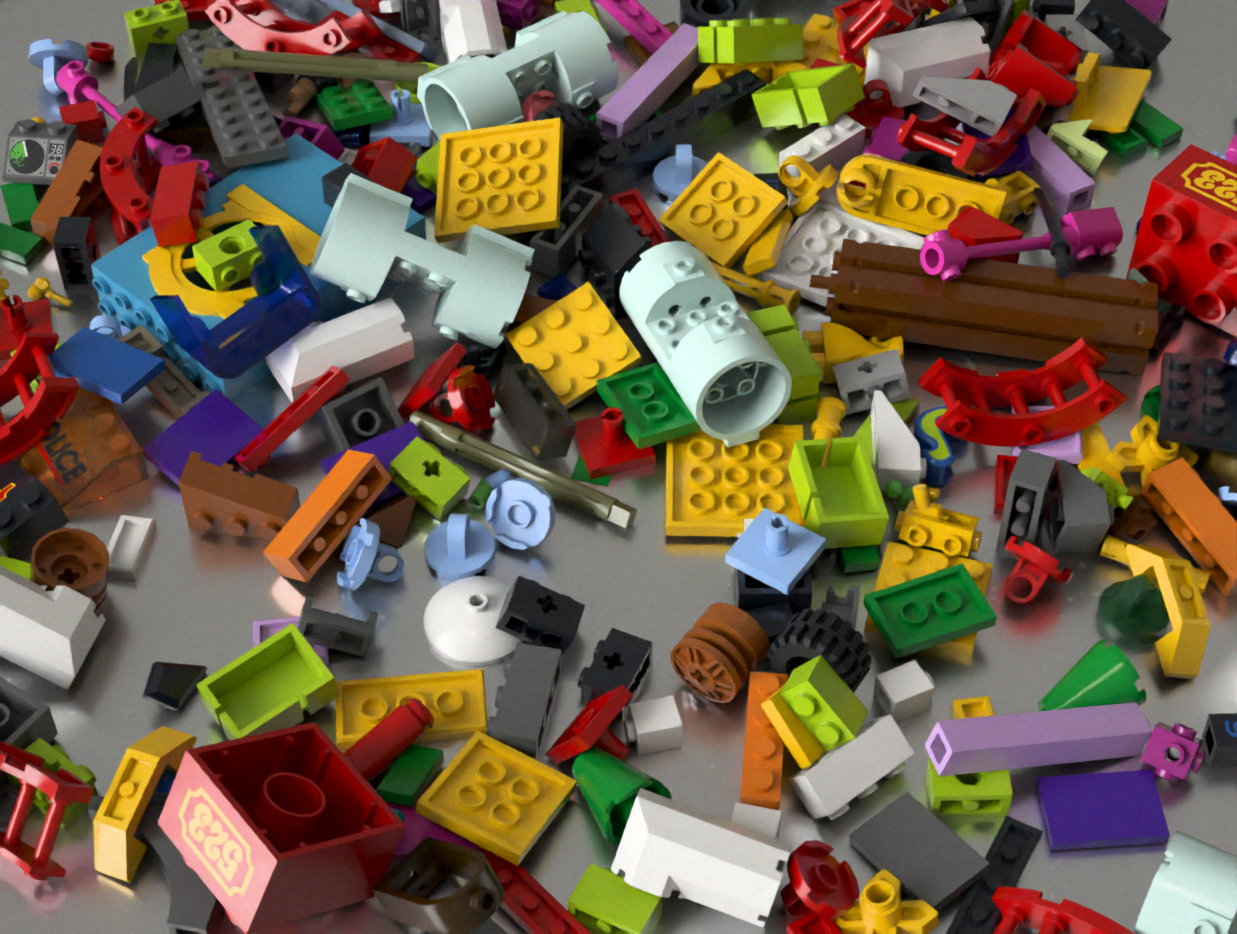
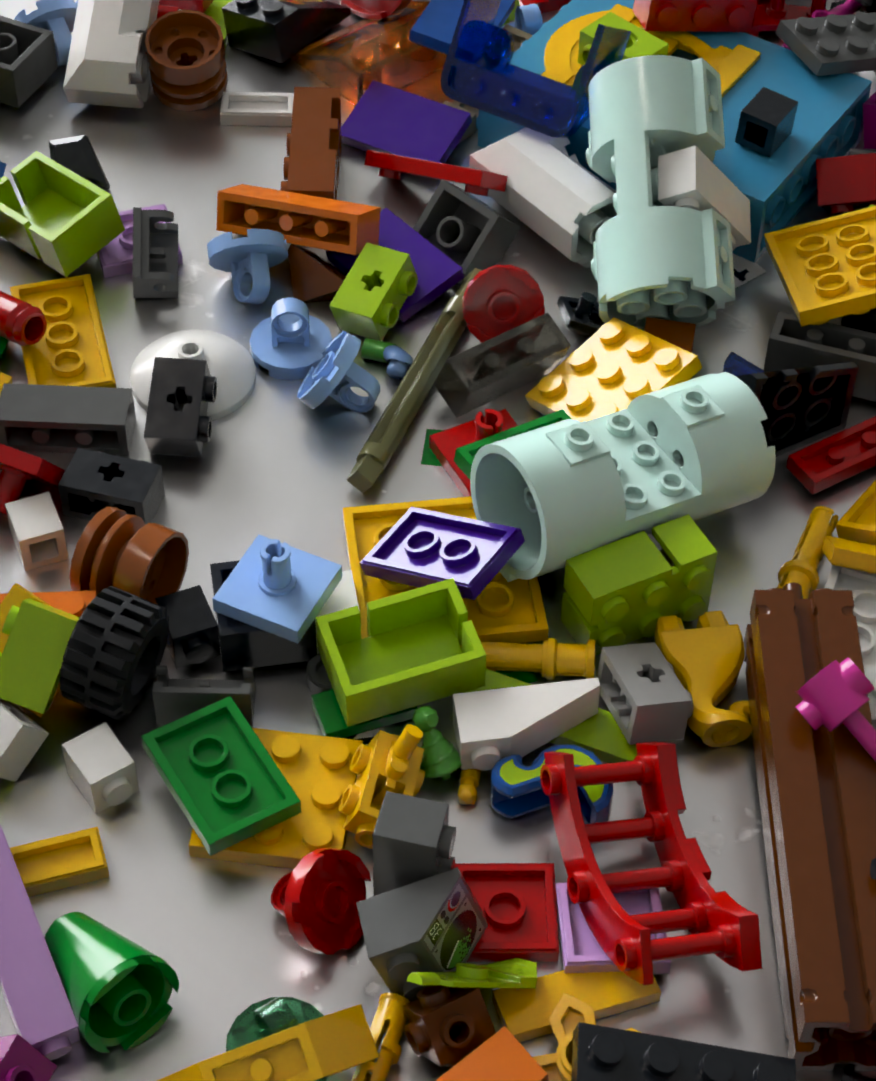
camera: 80 degrees right, 0 degrees up
red tile [397,342,467,419] -> none
none -> dark purple tile [360,506,525,600]
none -> white brick [658,145,751,251]

